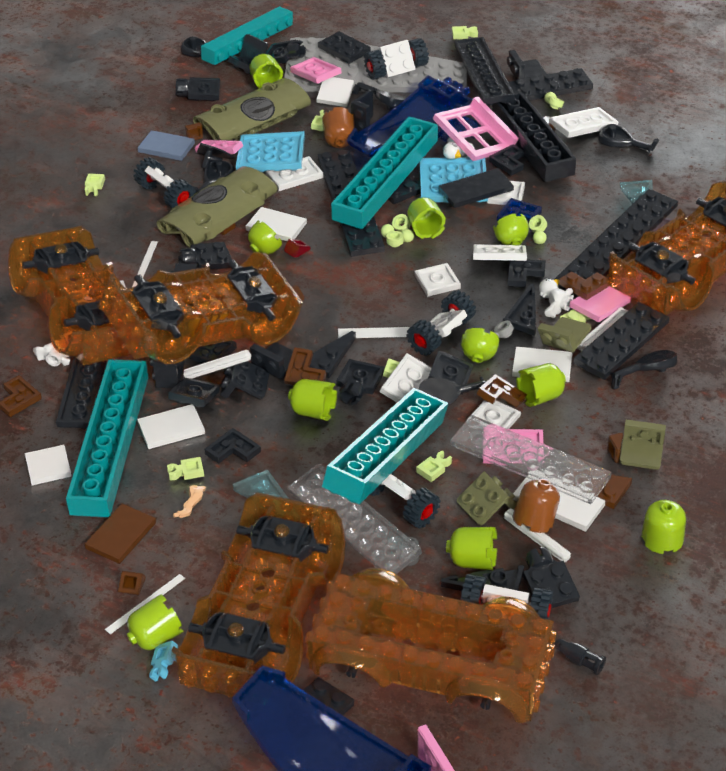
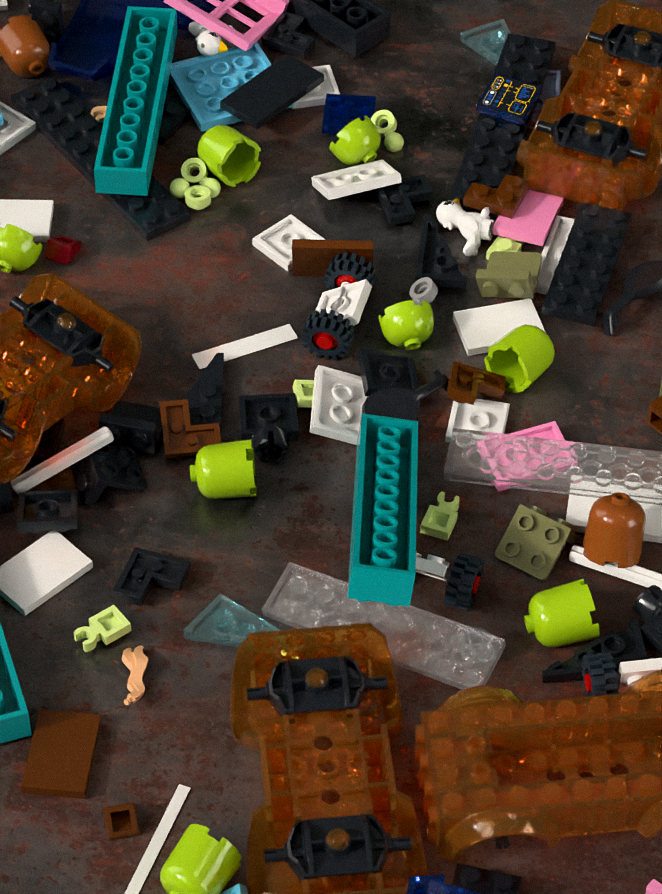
camera: 25 degrees left, 5 degrees up
none -> reddish brown tile [292,239,373,276]
none -> tile [476,73,542,125]

